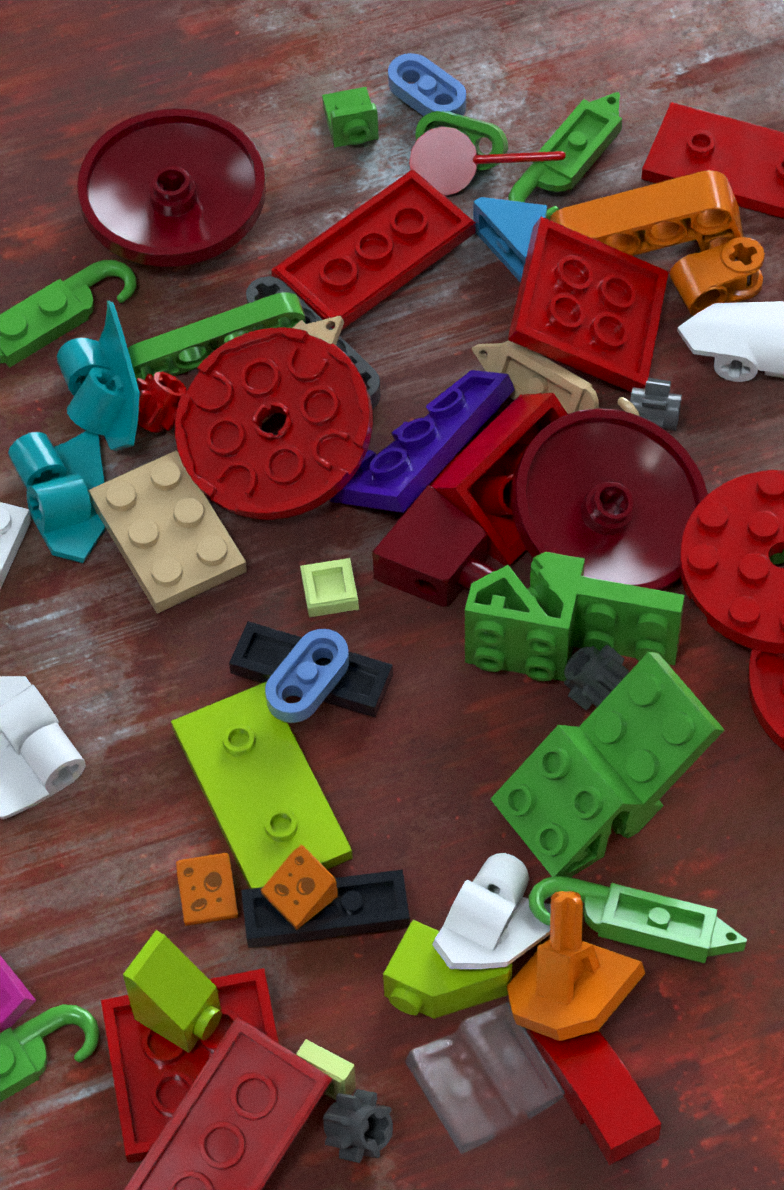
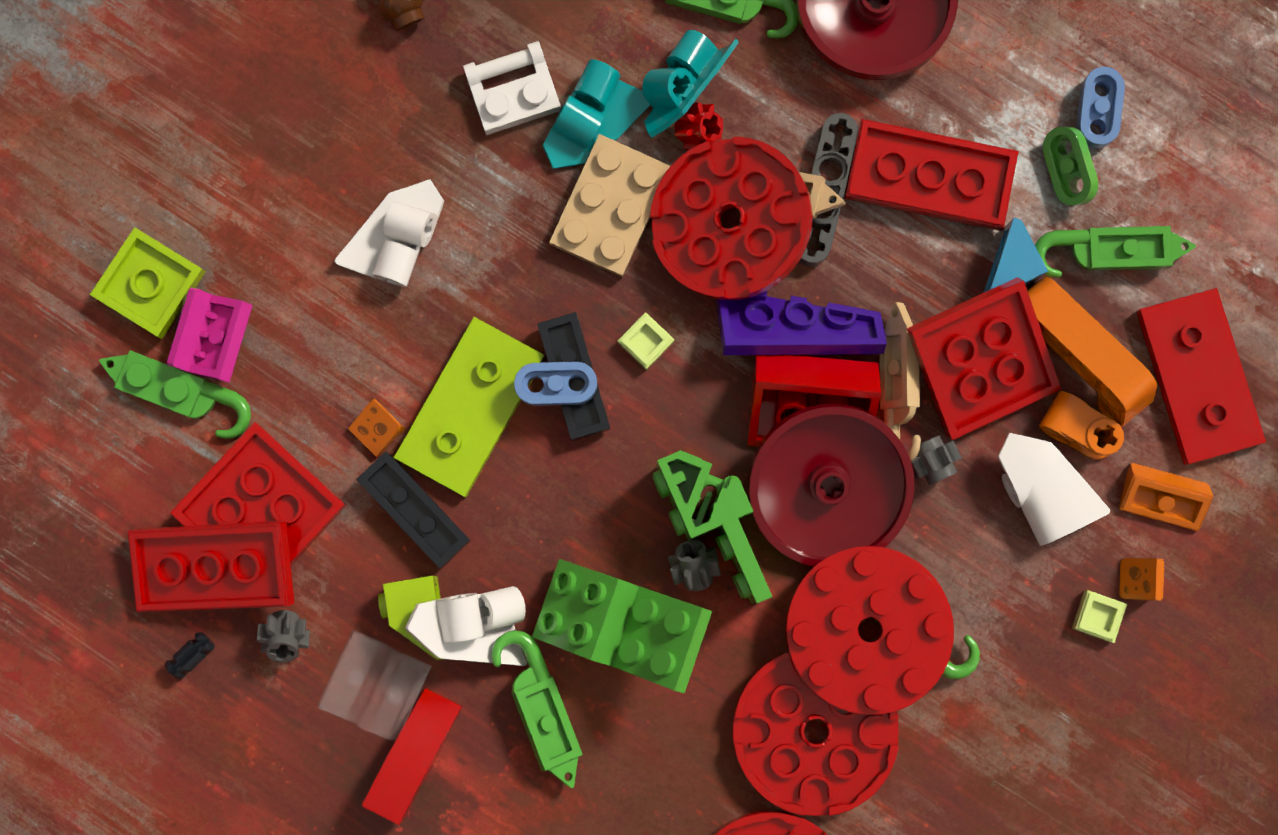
camera: 50 degrees right, 25 degrees up
lime slope [123,930,222,1053] -> none
bright green beam [128,292,305,380] -> none
orange slope [261,845,338,930] -> none
yellowish green tile [296,1039,356,1100] -> none
bright green bracket [322,87,379,148] -> none
dark red torso [372,485,497,607] -> none
piece [409,126,566,196] -> none
orange piece [507,891,646,1041] -> none

